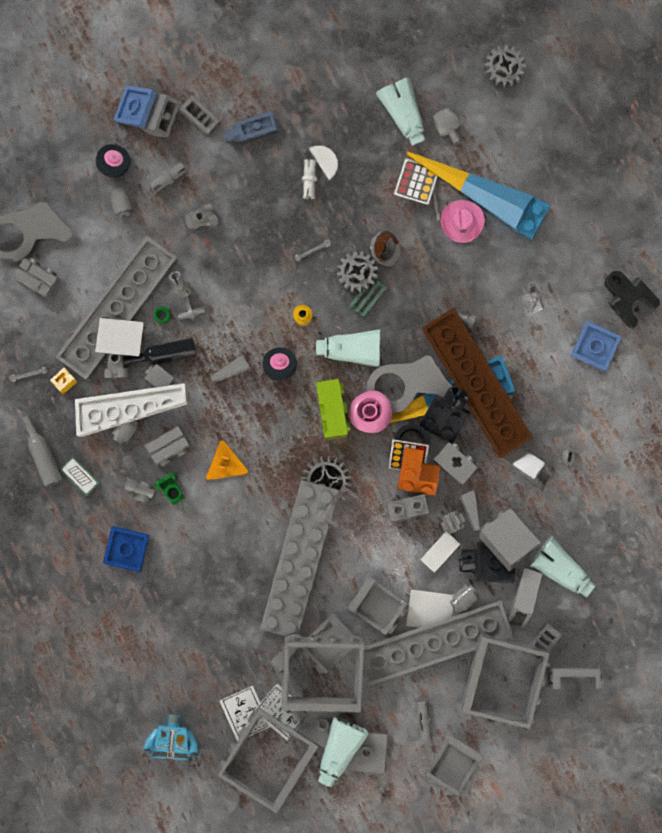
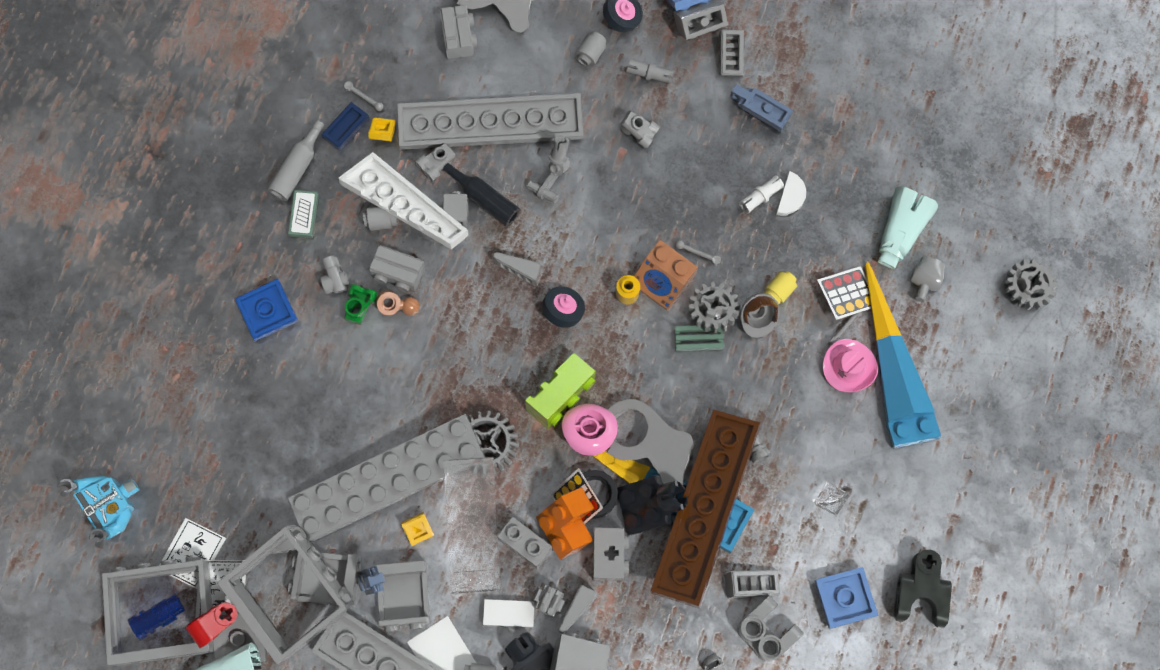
camera: 50 degrees right, 10 degrees down
white sticker [95,318,144,356] -> none
green axle [153,307,171,324] -> none
light orange piece [206,440,248,480] -> none
light aqua piece [316,329,381,367] -> none
light grey slope [502,447,554,490] -> none
none -> clear blue axle [128,594,185,641]
none -> piece [185,602,237,648]
none -> dark blue tile [321,102,369,151]
none -> sand blue hinge [357,566,385,595]
none -> nougat plate [376,290,420,316]
none -> yellow tile [401,512,434,546]
none -> nougat slope [634,240,698,311]
none -> light grey slope [725,570,780,599]
none -> light grey piece [738,595,804,662]
none -> light yellow brick [764,271,797,304]

